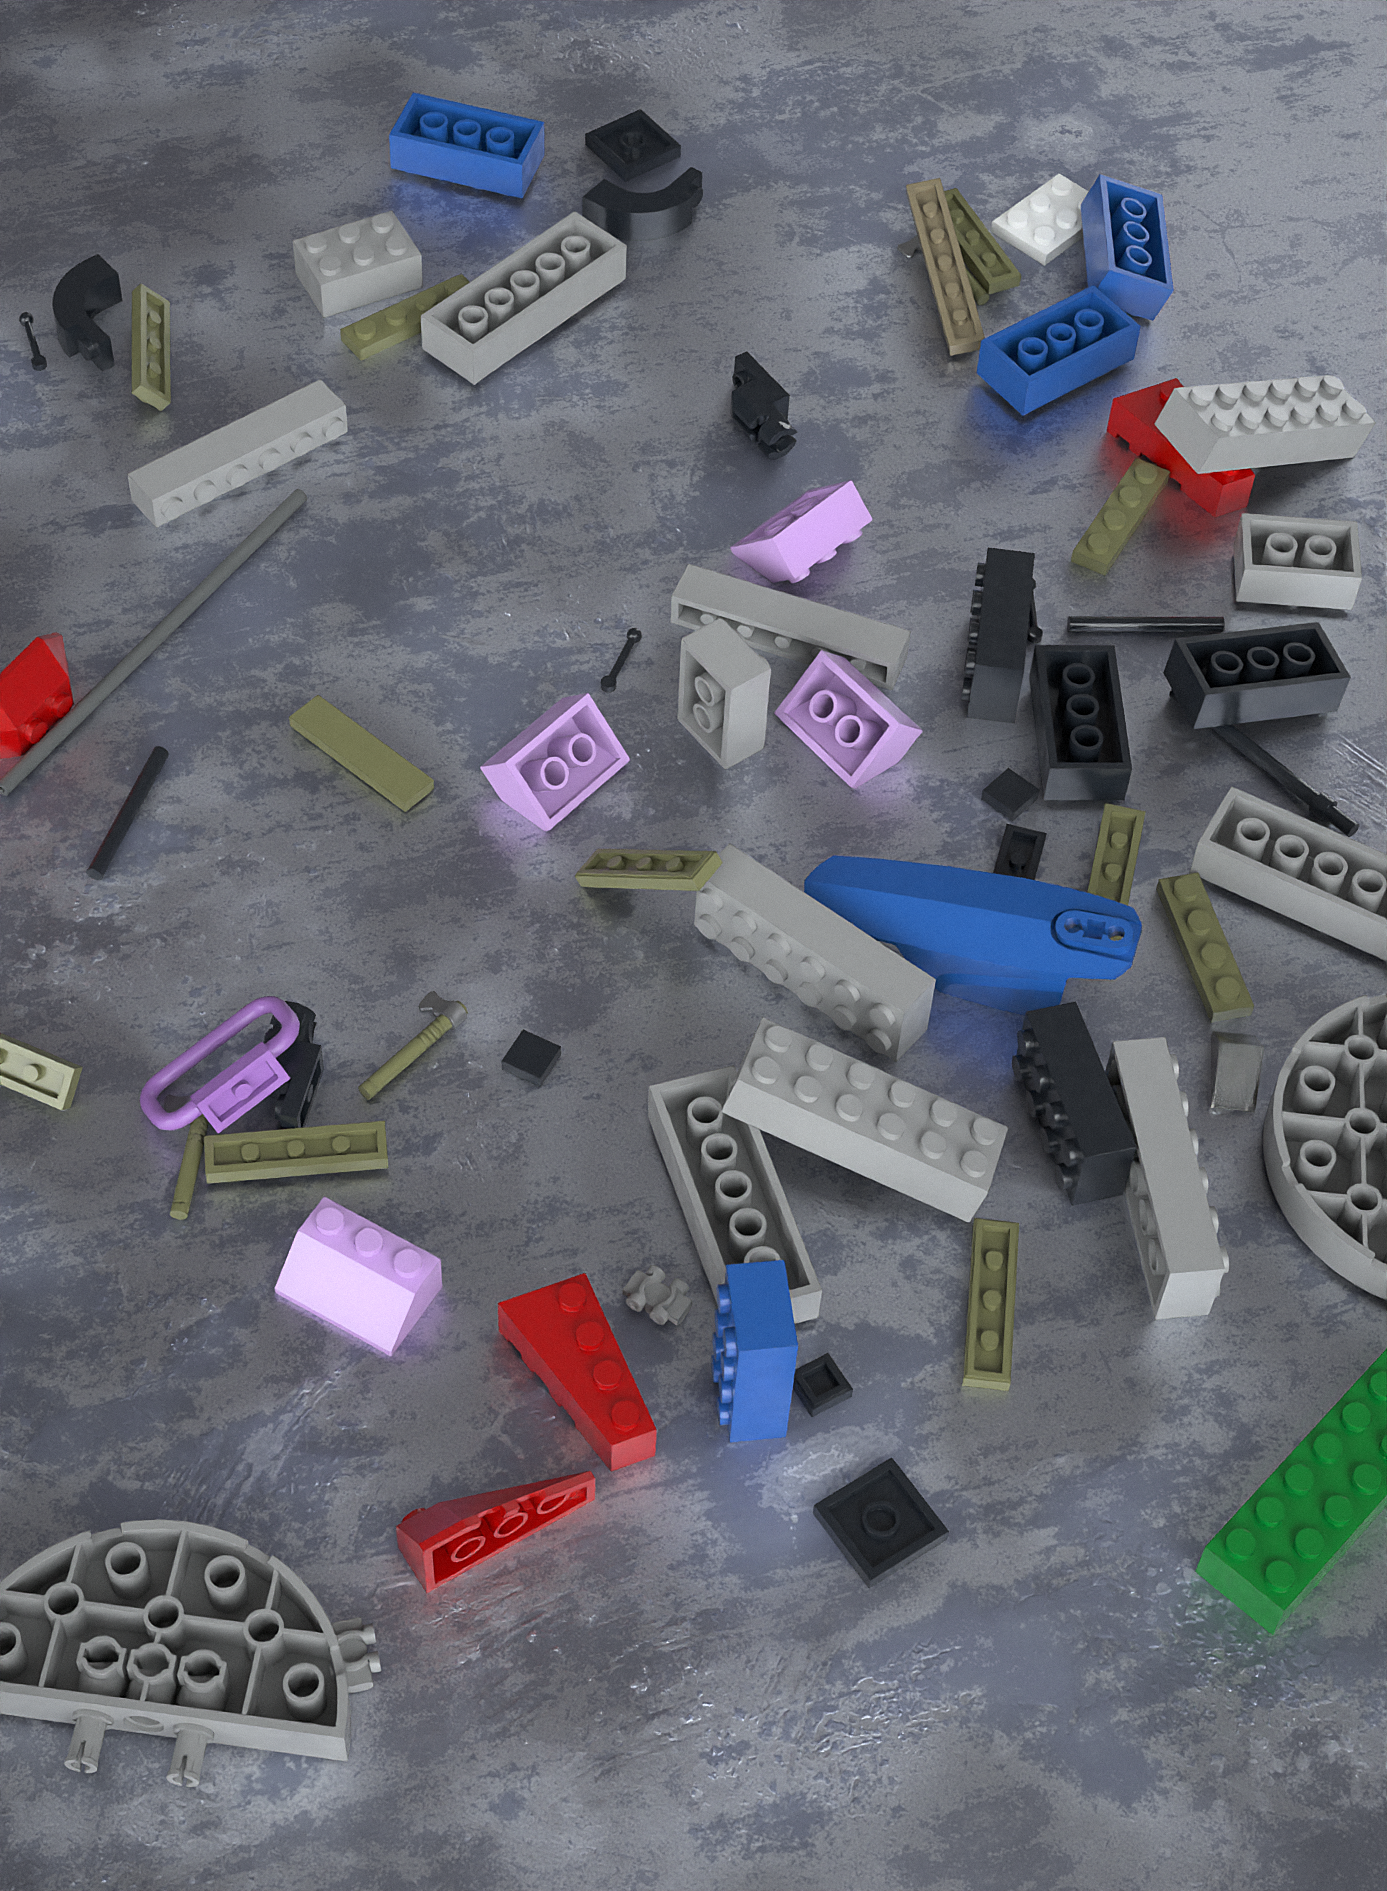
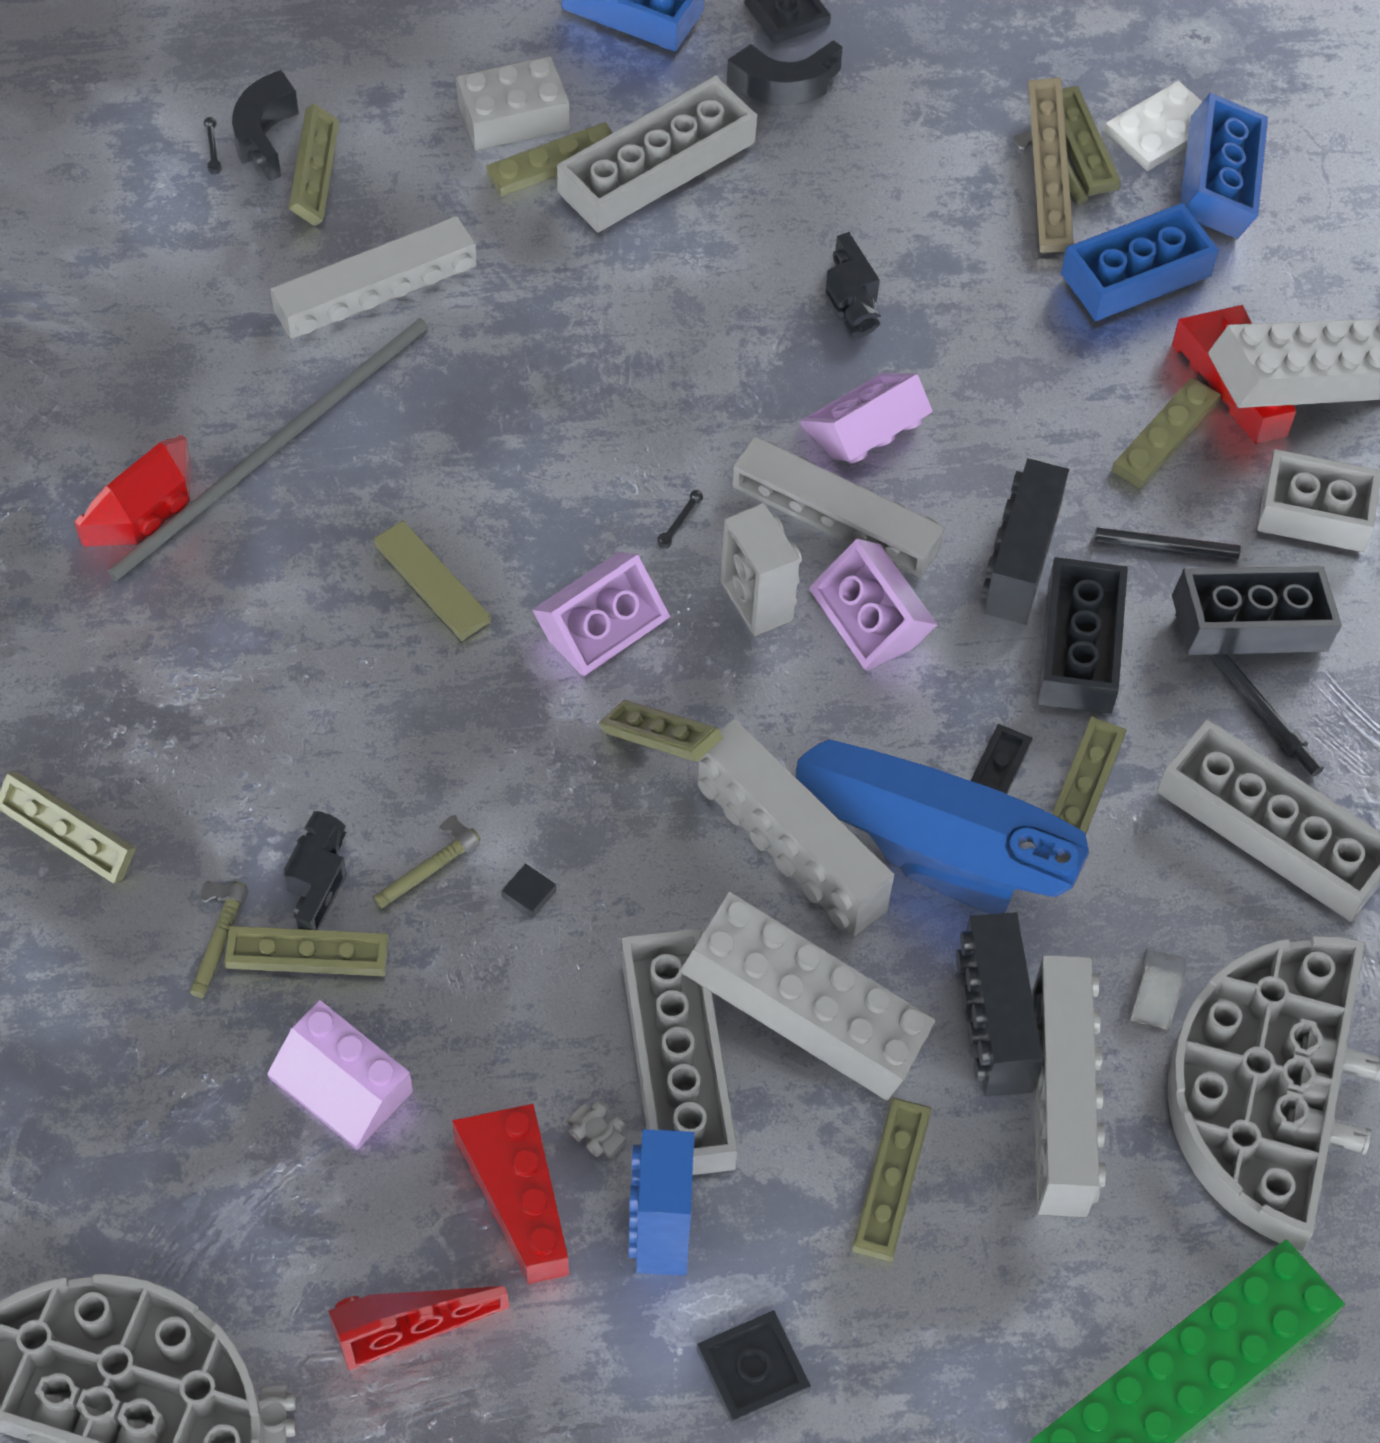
camera: 10 degrees right, 5 degrees up
black bar [86,746,169,880] -> none
medium lavender bar [139,996,300,1134] -> none
black tile [793,1353,853,1417] -> none
black tile [981,768,1040,821] -> none
black hinge [1027,579,1043,643] -> none
olive plate [1156,872,1254,1023] -> none

